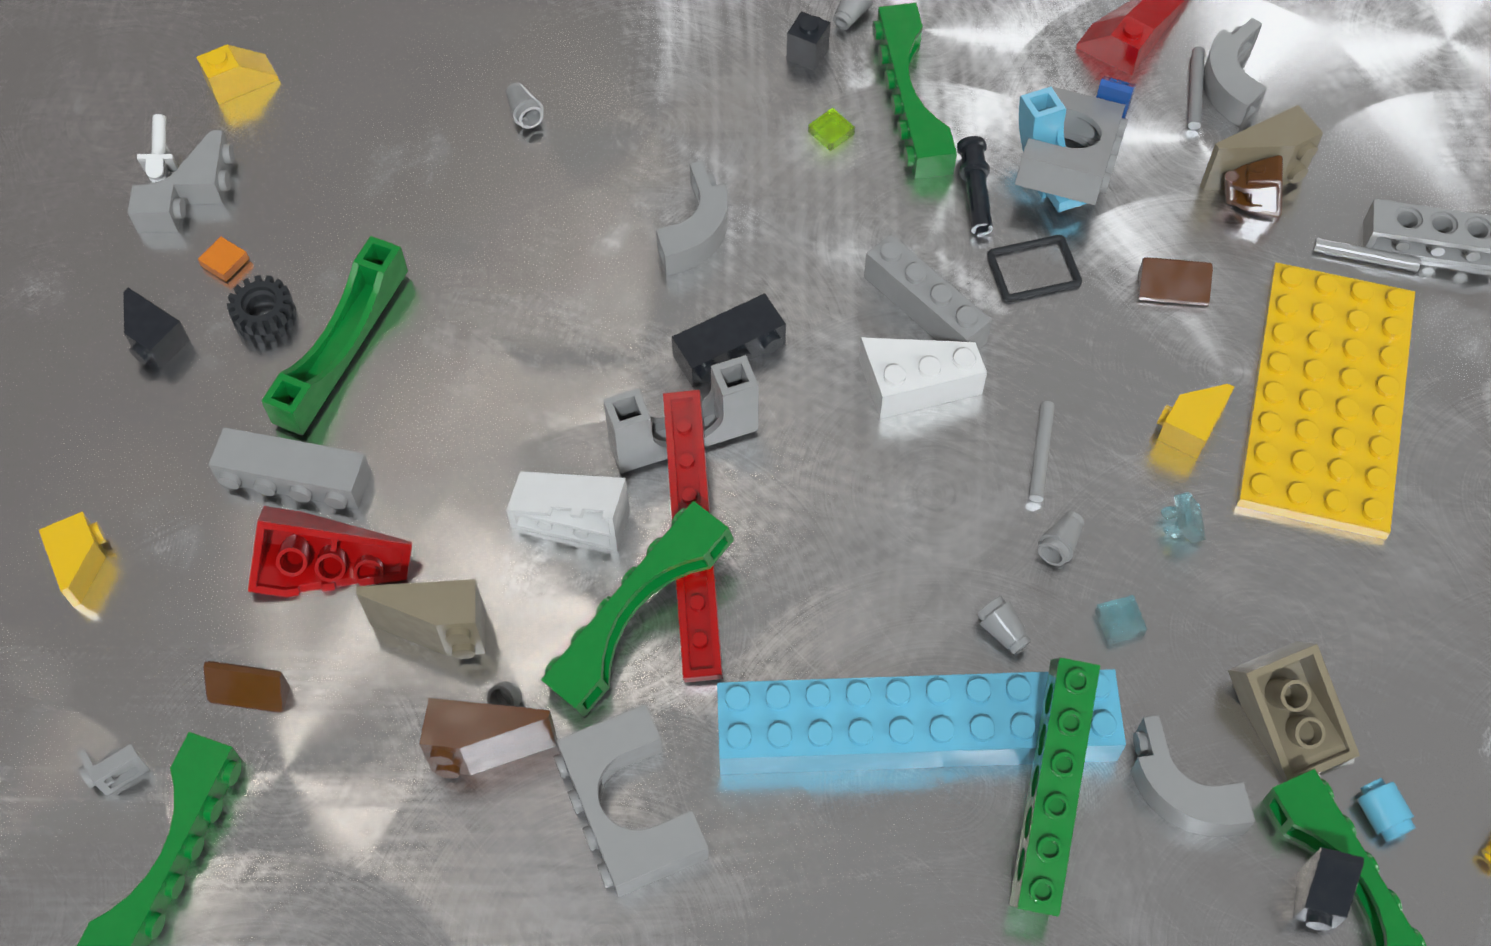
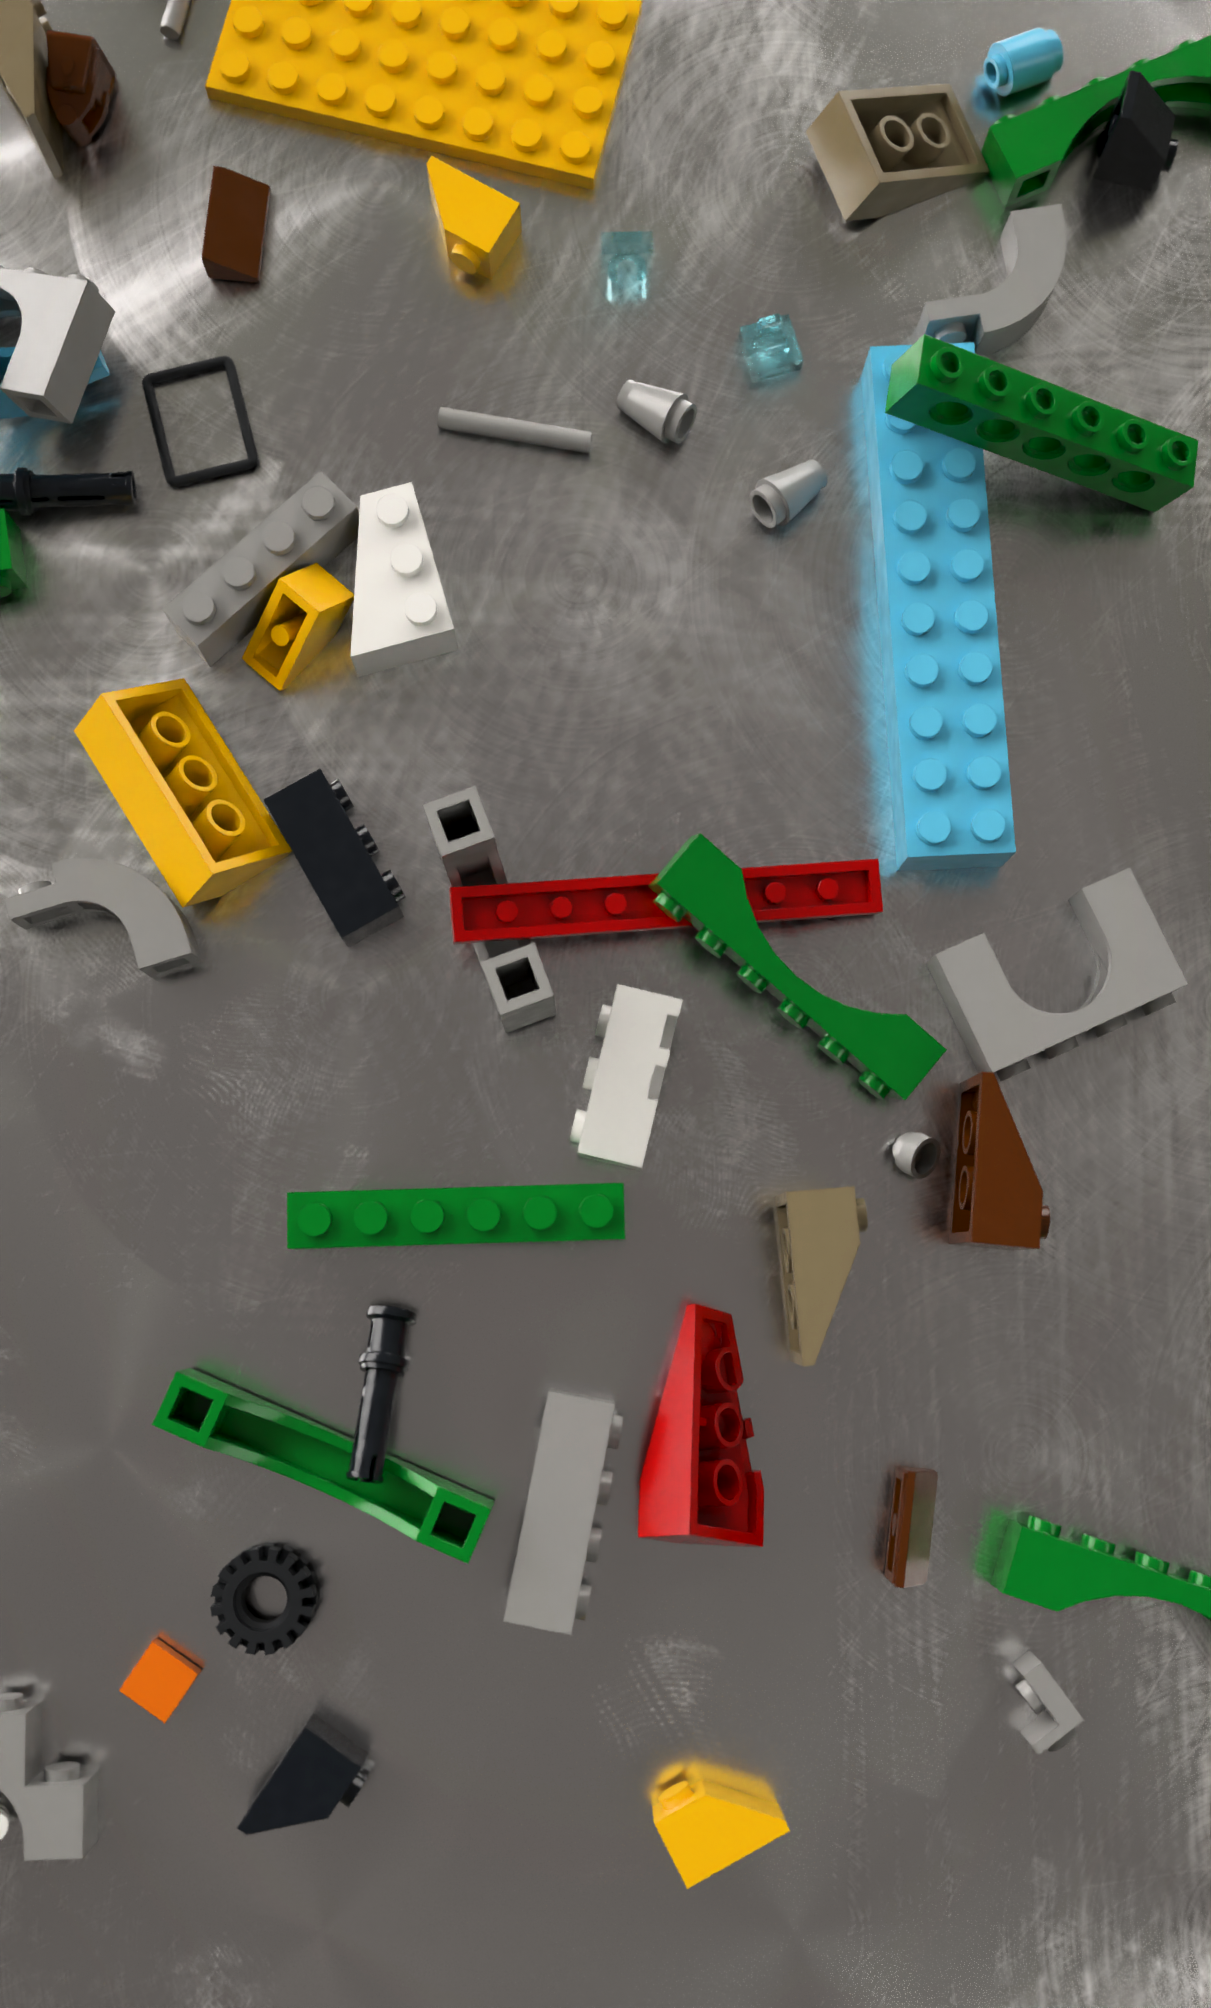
camera: 95 degrees left, 20 degrees up
none -> yellow slope [74,678,292,908]
none -> yellow slope [241,563,354,691]
none -> green arch [287,1183,625,1250]
none -> black pin [346,1306,417,1484]

